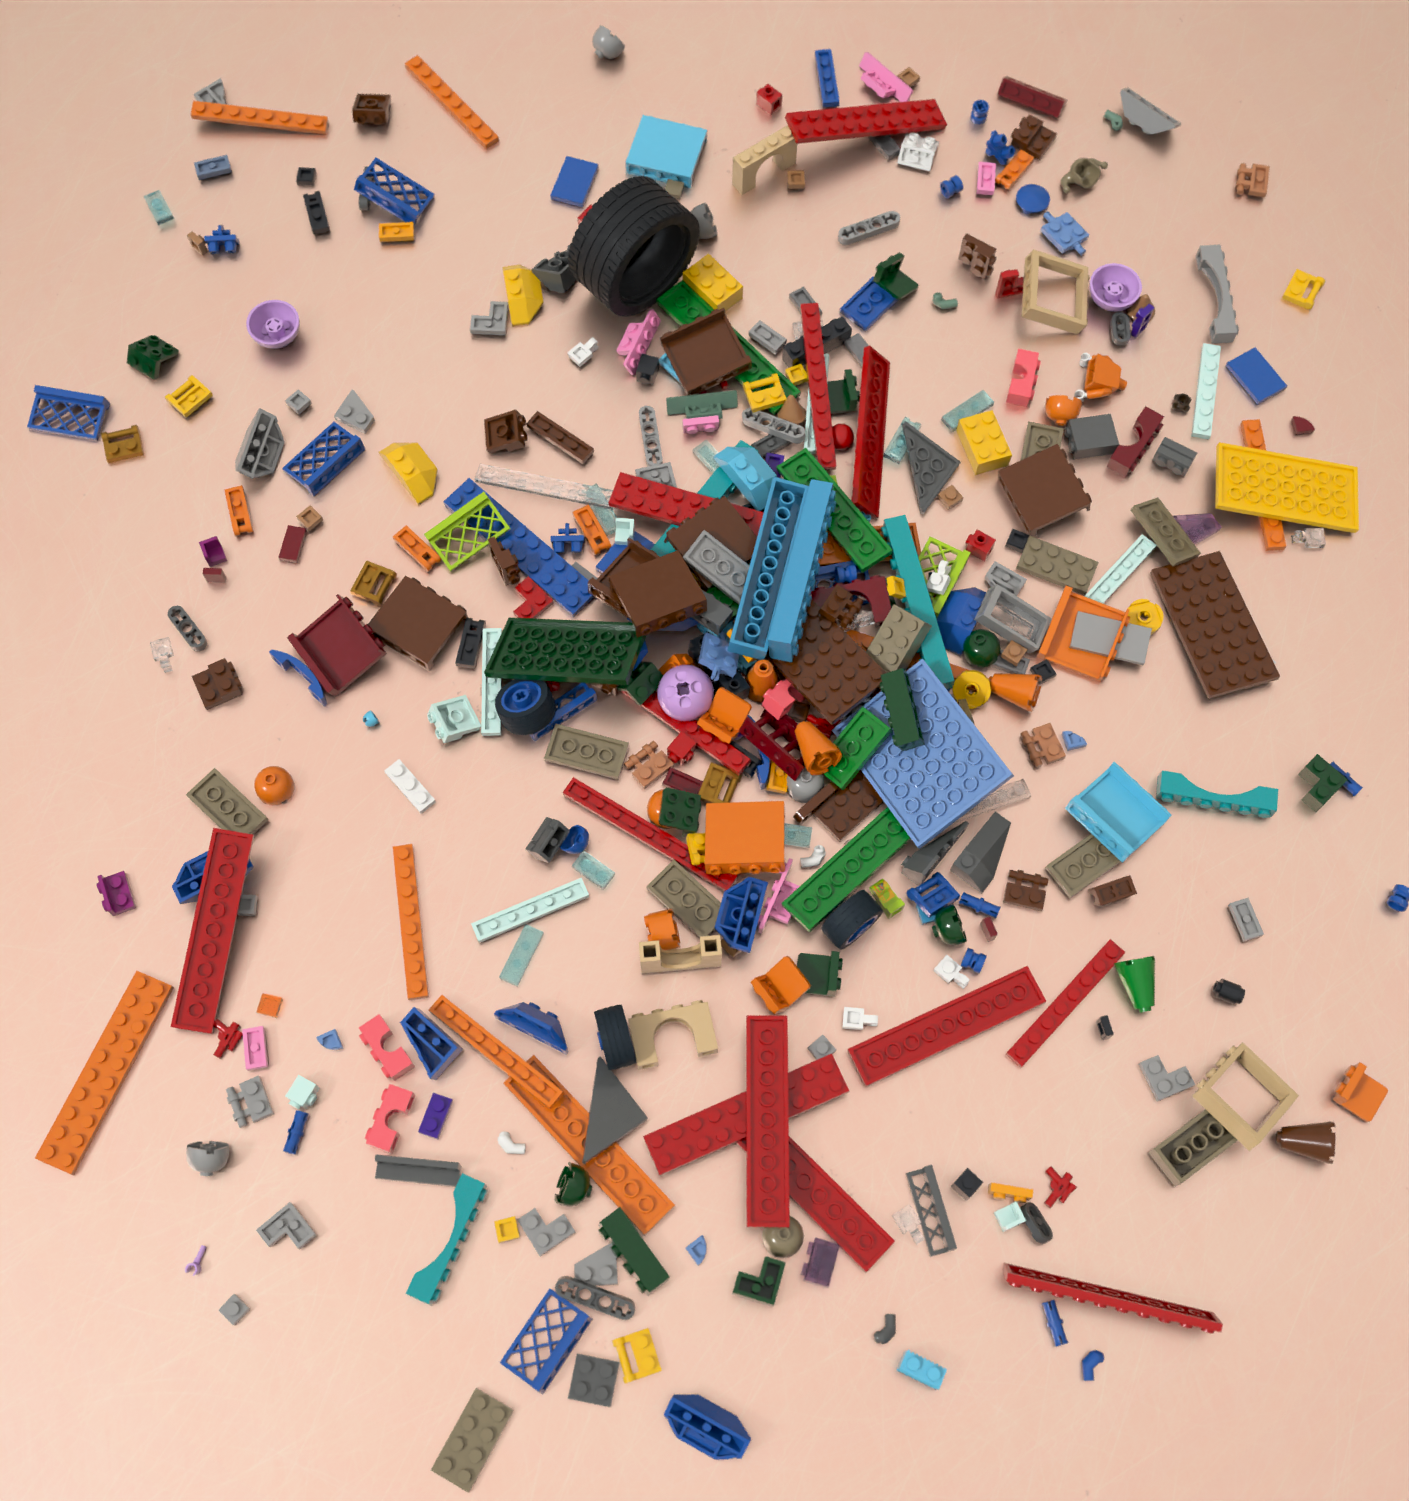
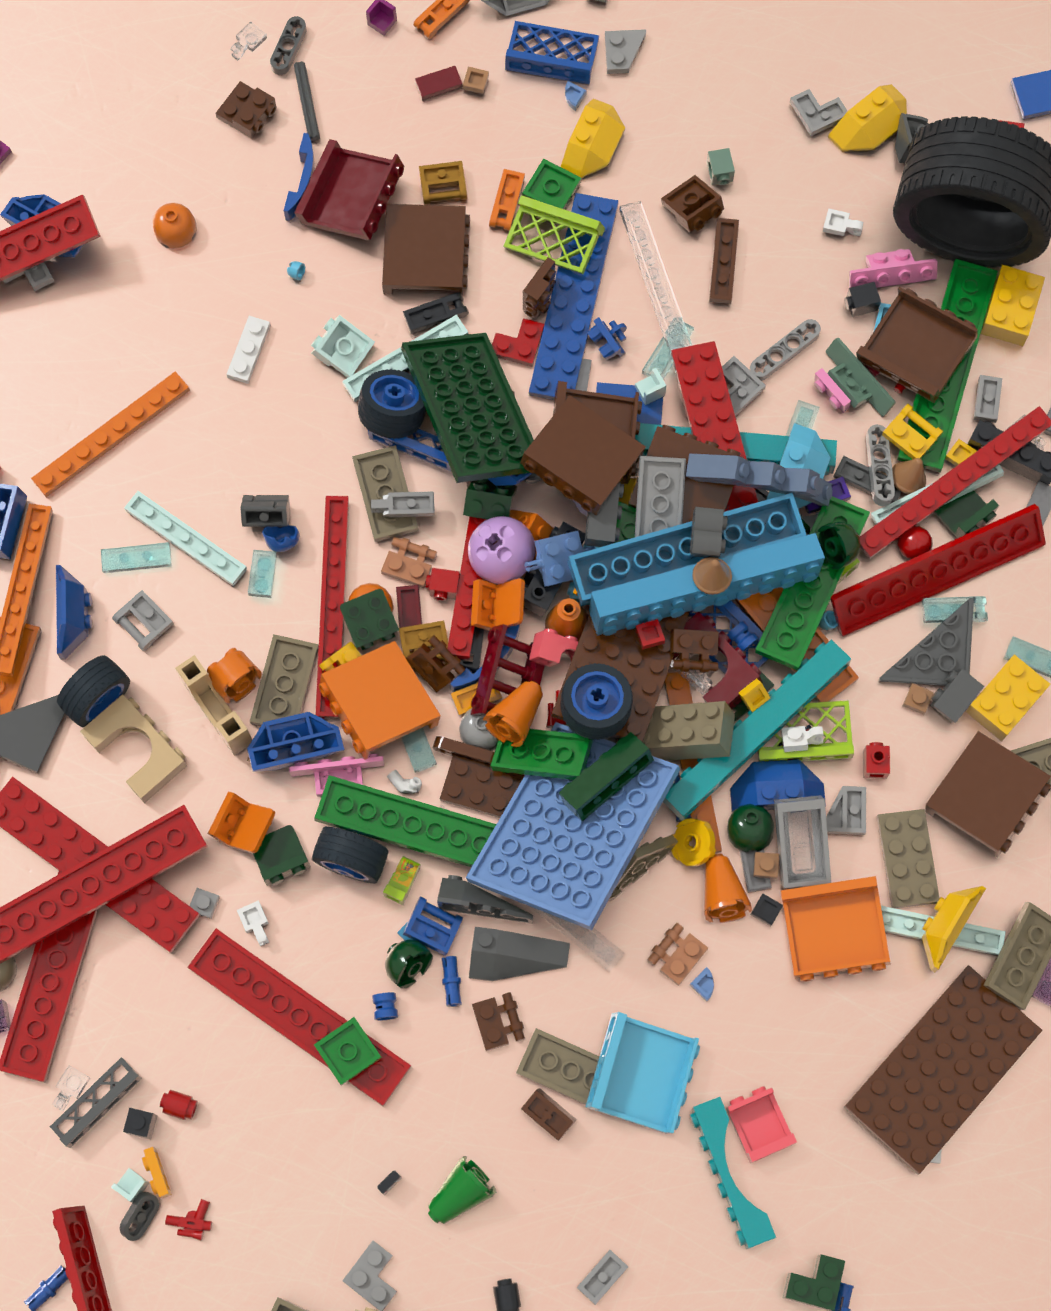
camera: 60 degrees right, 5 degrees up
dark tan plate [186,768,269,835] -> none
tile [202,568,226,583] -> none
orange plate [572,504,612,556] -> none
reddish brown tile [788,701,810,723] -> none
white plate [934,955,970,989] -> none
dark red tile [980,917,998,942] -> none
black tile [1005,529,1030,553] -> none
red plate [1006,939,1126,1068] -> none
light grey tile [1069,611,1152,665] -> none
yellow plate [1127,599,1164,635] -> none
none -> light grey plate [112,590,174,651]
none -> red brick [159,1090,198,1120]
none -> dark grey axle [294,61,320,141]
none -> green plate [314,1017,382,1086]
none -> light grey hinge [371,491,435,517]
none -> reddish brown plate [406,635,465,693]
none -> green plate [522,158,582,209]
none -> wheel [560,663,633,740]
none -> medium blue tile [565,81,587,111]
none -> red plate [635,619,665,650]
none -> sand blue arch [686,454,832,506]
none -> dark grey brick [690,507,727,558]
none -> medium nougat hat [692,557,732,595]
none -> sand green brick [706,148,735,185]
none -> coral panel [726,1086,797,1164]
none -> dark green cylinder [817,522,860,569]
none -> yellow wedge [922,886,986,973]
none -> dark grey brick [930,669,984,723]

